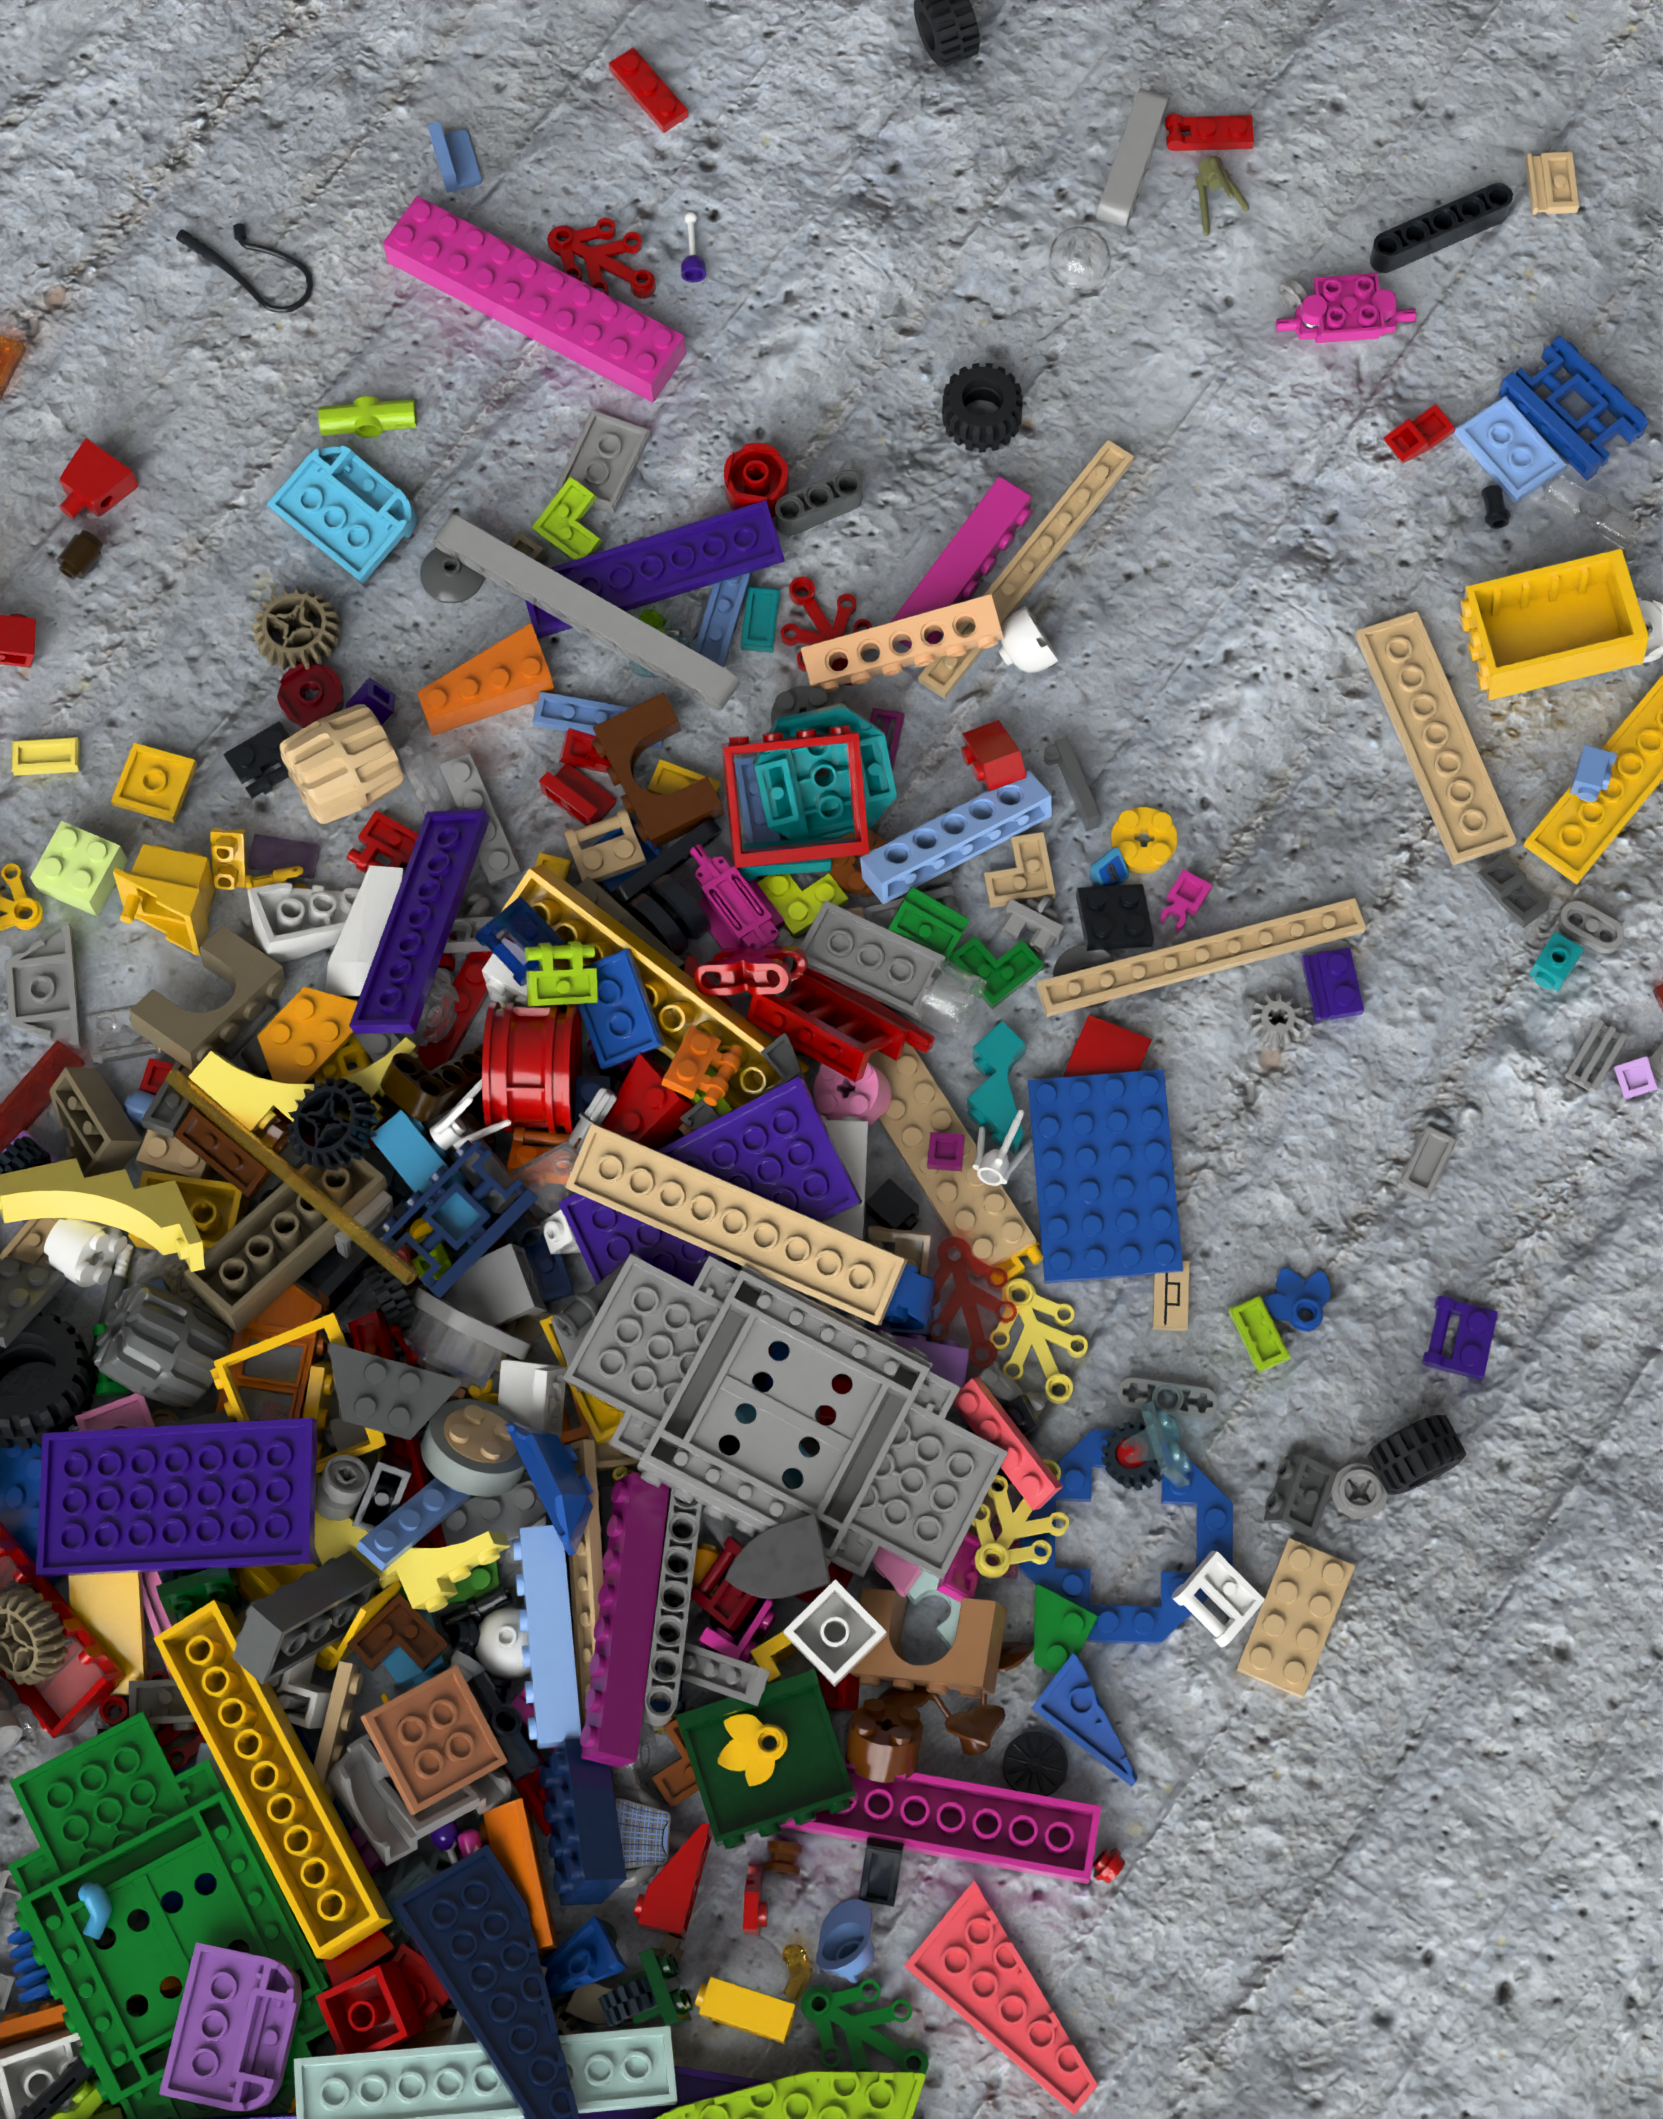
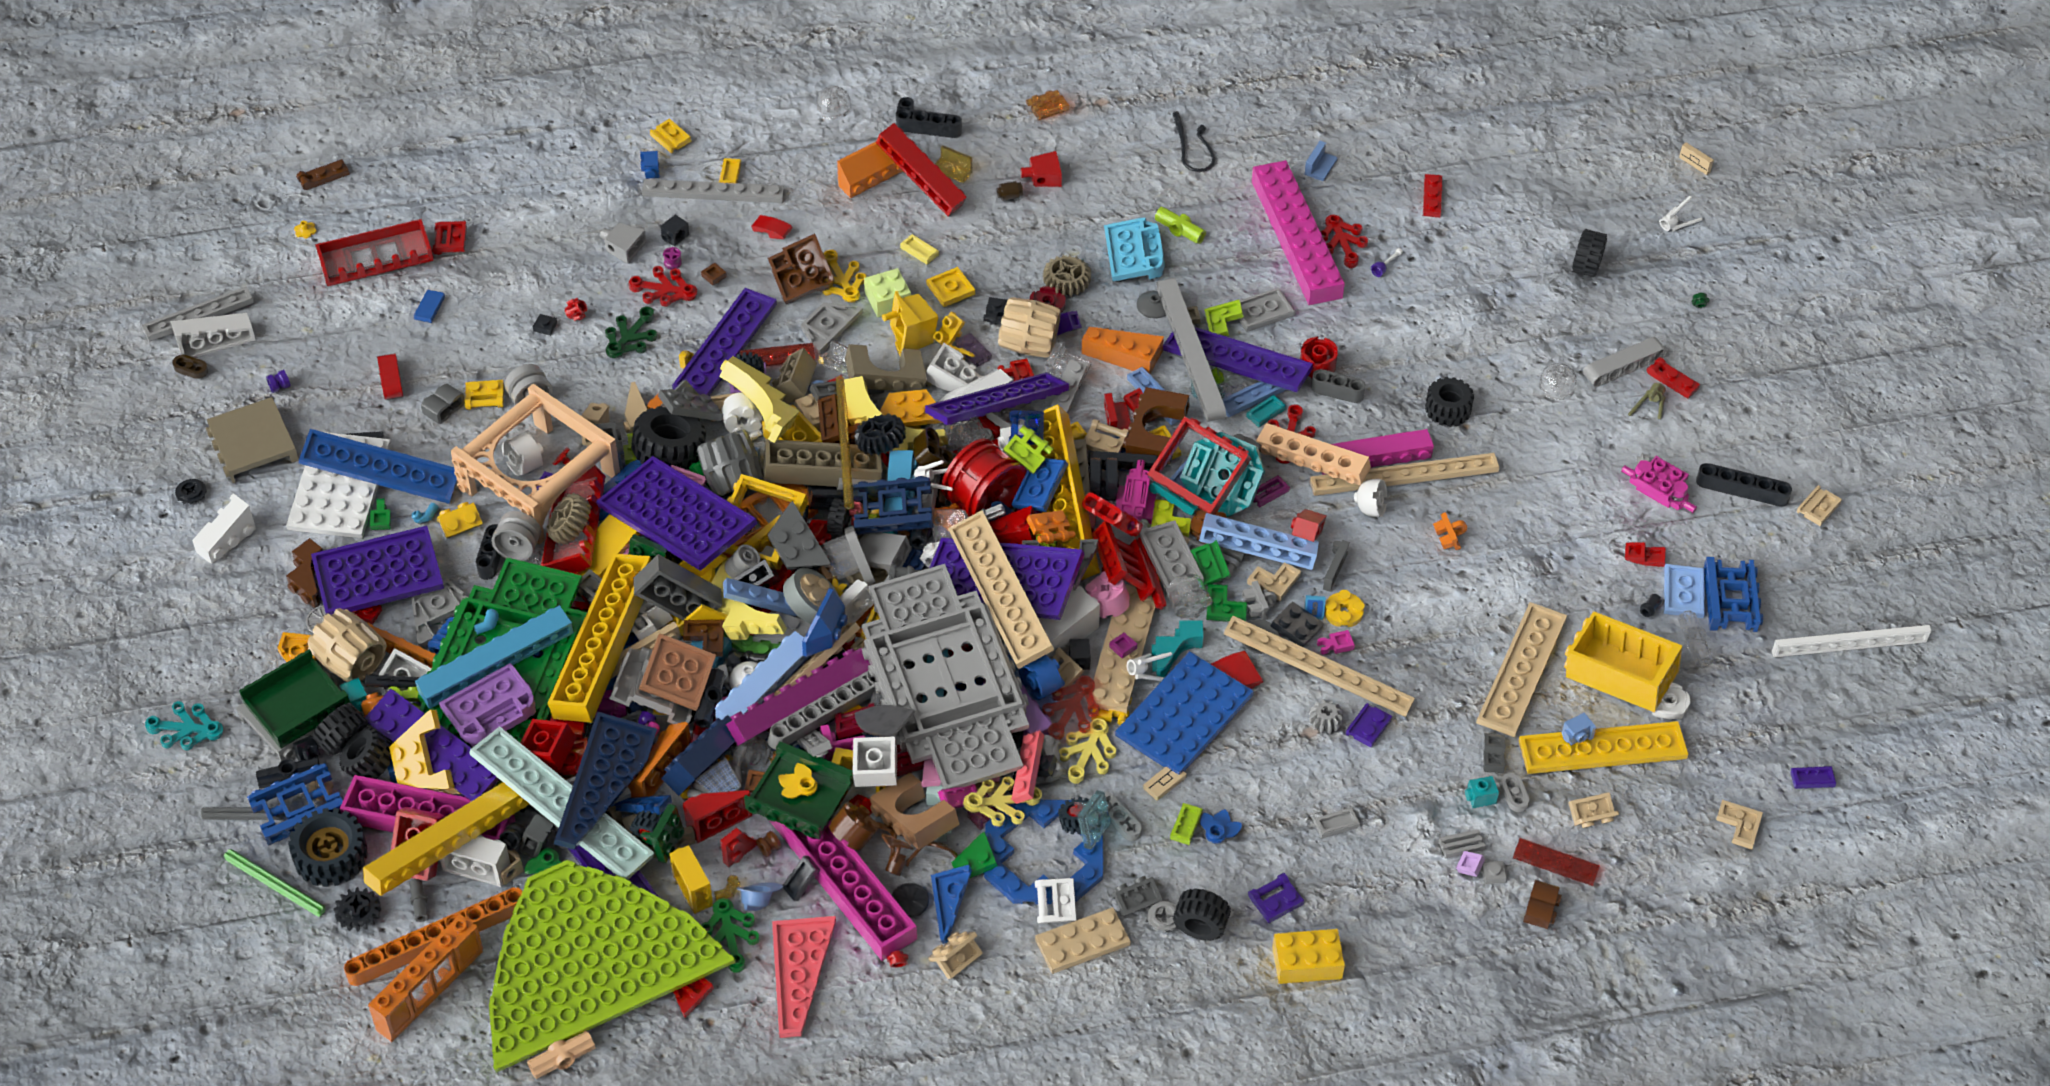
camera: 40 degrees right, 20 degrees down
none -> dark azure brick [415,605,573,709]
none -> tan bracket [928,931,983,979]
none -> yellow brick [1272,929,1345,984]
none -> orange hips [1433,512,1467,550]

